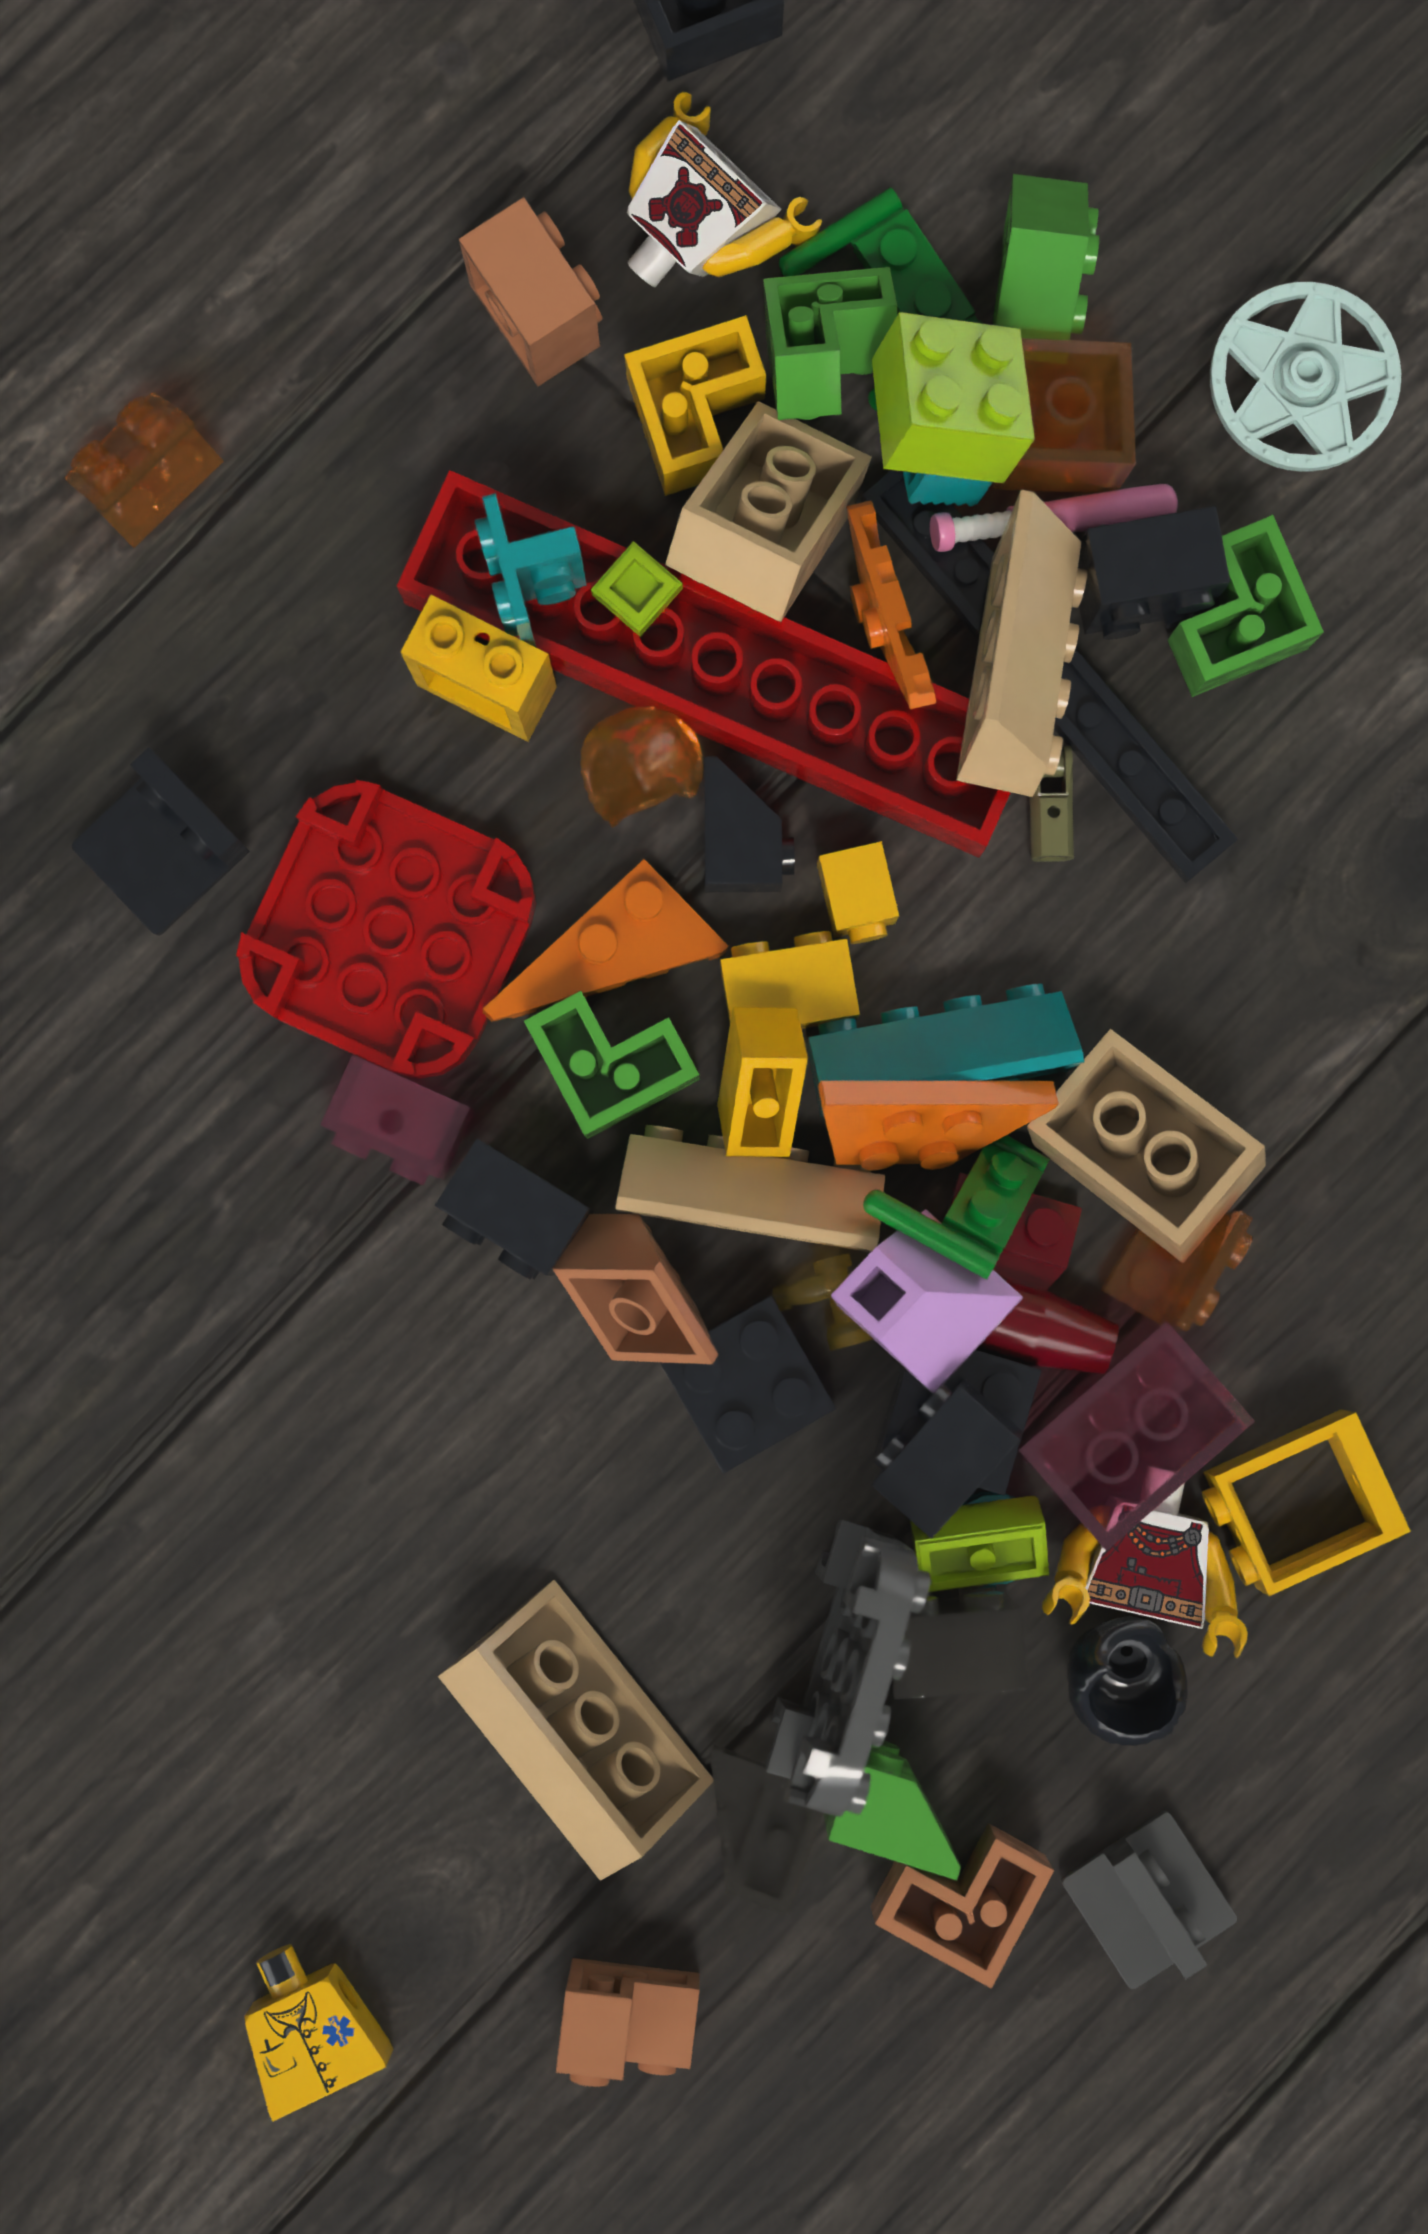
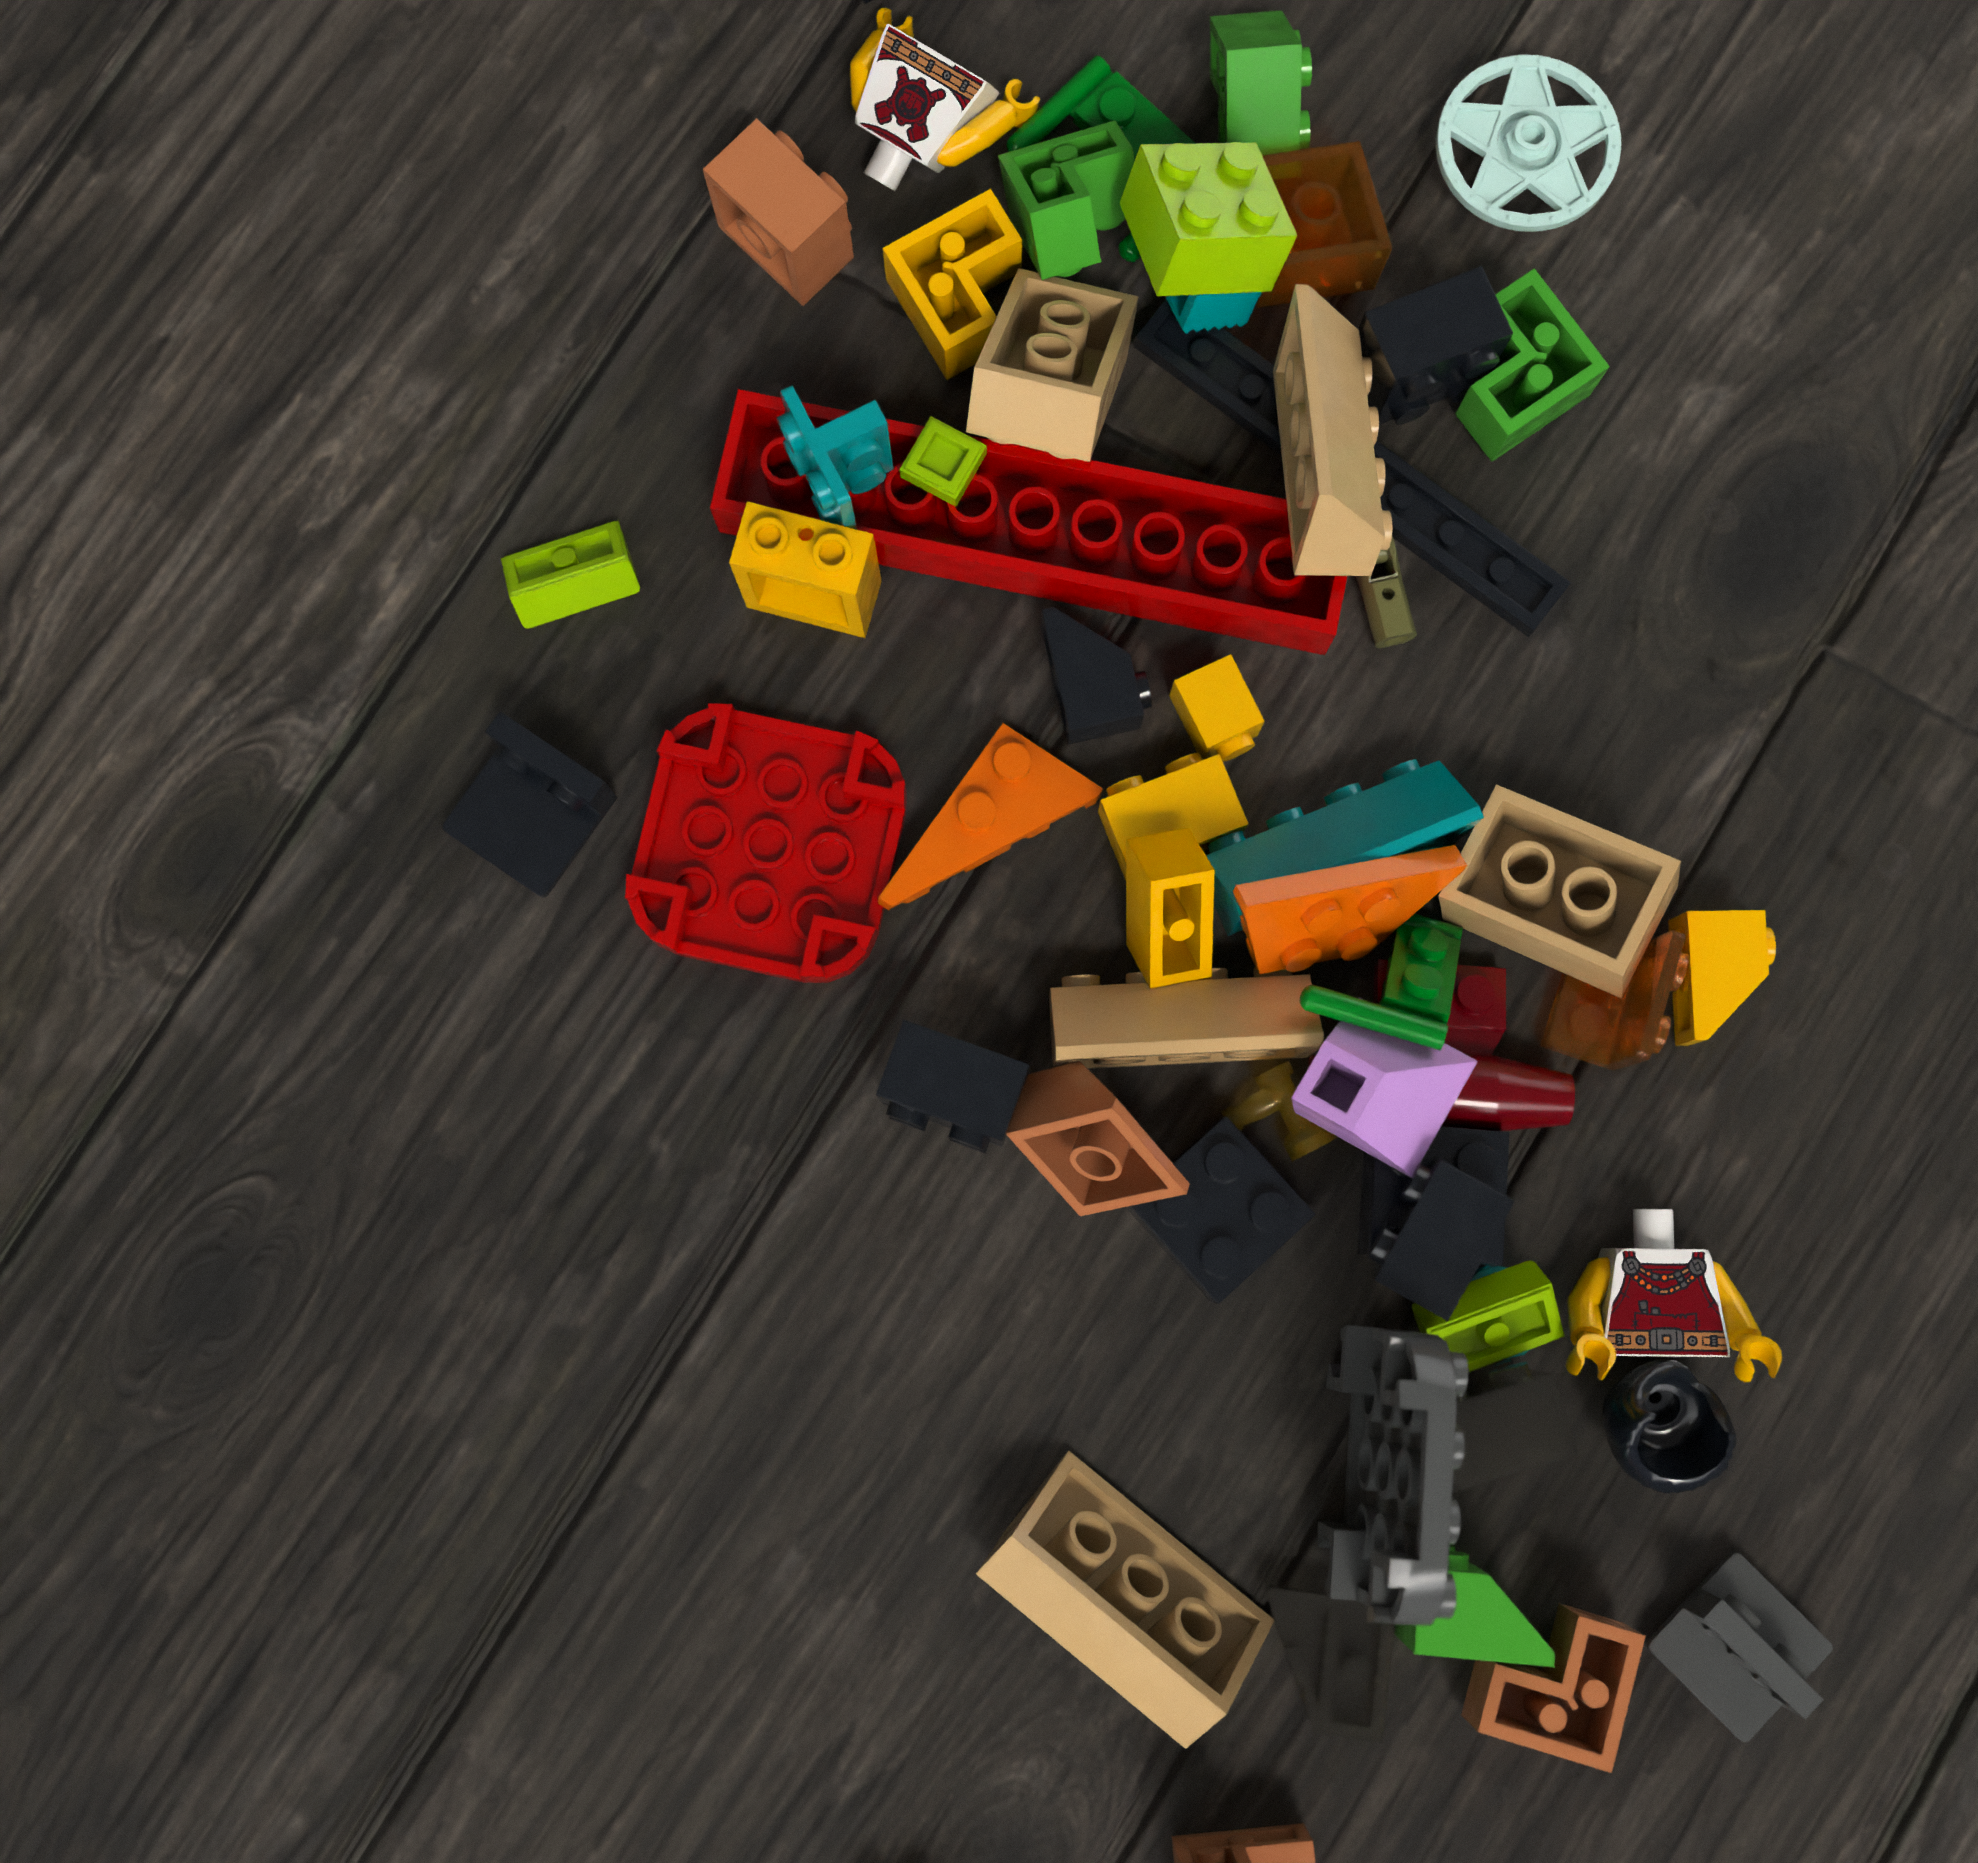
camera: 10 degrees left, 5 degrees down
clear orange bracket [64,392,224,548] -> none
clear pink brick [321,1055,475,1185] -> none
bright green brick [524,991,700,1139] -> none
clear orange piece [580,706,704,828] -> none
orange wing [846,500,936,709] -> none
bright pink piece [930,484,1178,552] -> none
clear pink slope [1017,1322,1255,1551] -> none
yellow window [1202,1409,1411,1596] -> none
none -> lime slope [501,521,640,628]
none -> yellow slope [1668,910,1776,1046]

